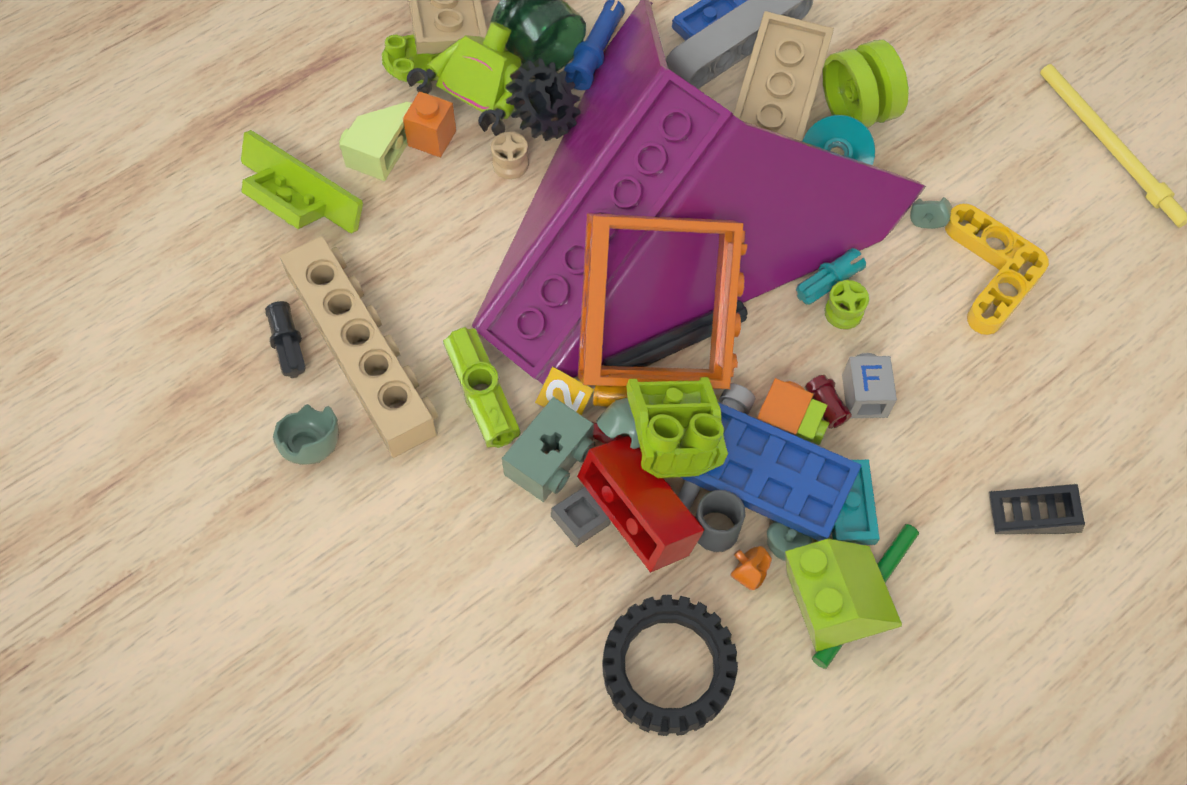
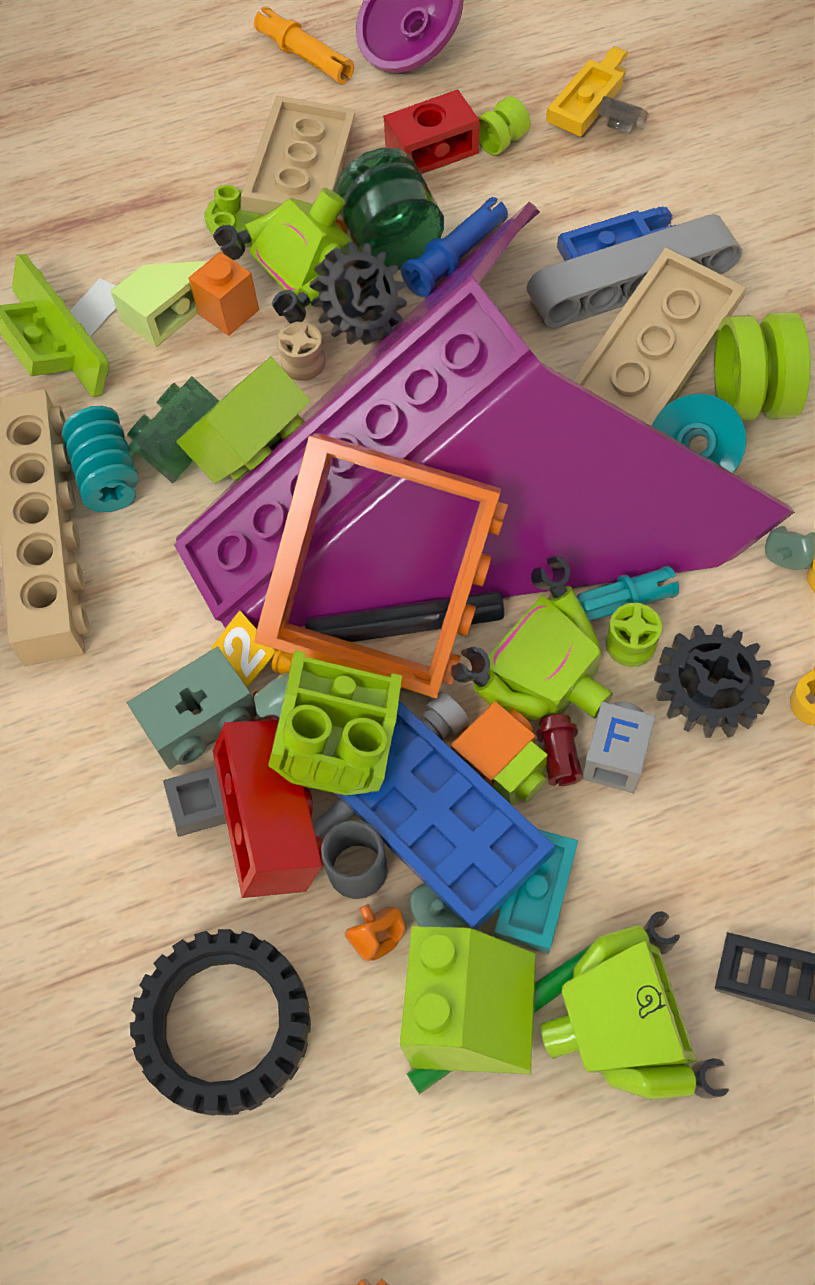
camera: 25 degrees right, 0 degrees up
lime piece [443,327,521,448] -> none
none -> teal piece [62,405,139,512]
none -> white sticker [70,278,116,337]
none -> clear green bracket [127,376,219,484]
none -> lime brick [176,356,311,484]
none -> lime torso [451,556,613,721]
none -> lime torso [541,911,729,1100]
none -> black gear [654,624,775,738]

